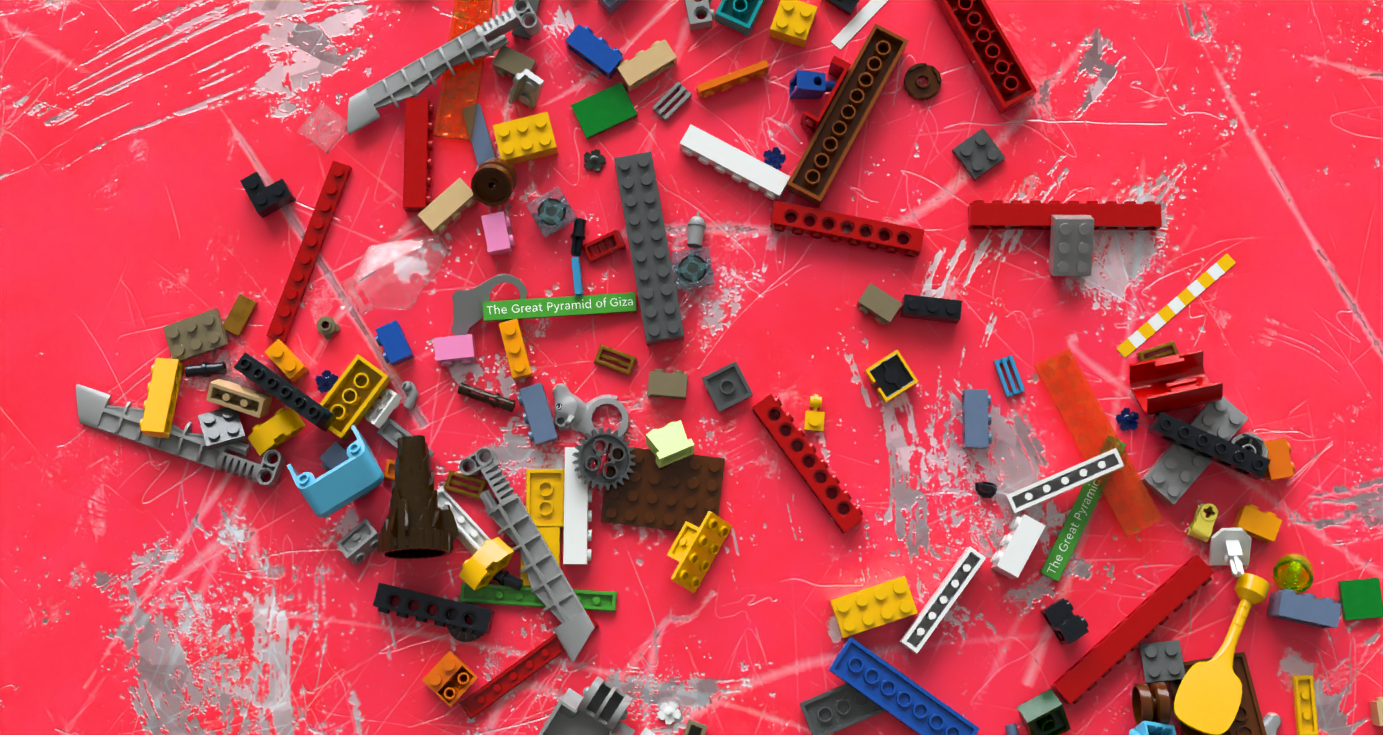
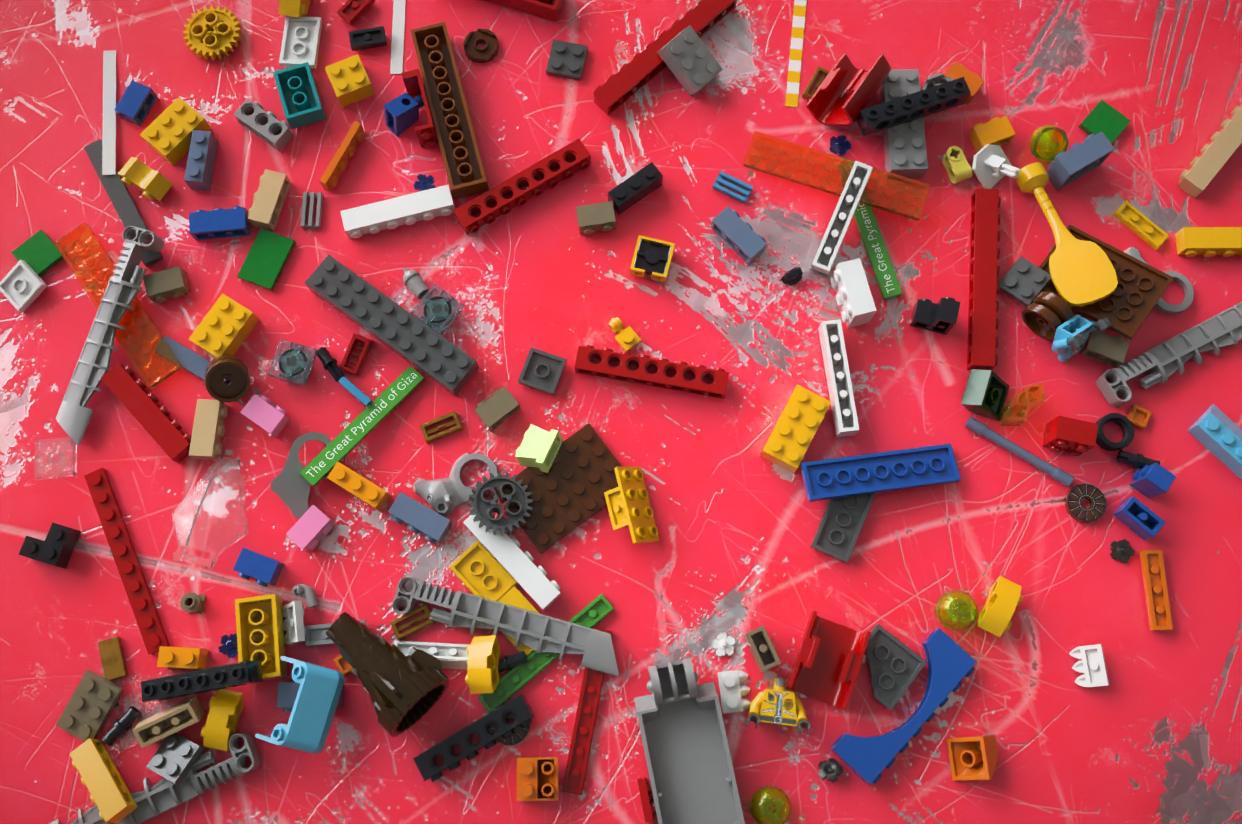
camera: 45 degrees left, 5 degrees down
light grey bracket [336,518,379,566] -> none
dark brown pin [458,382,516,412] -> none
light grey bracket [508,69,544,109] -> none
pearl dark grey plant [584,149,606,172] -> none

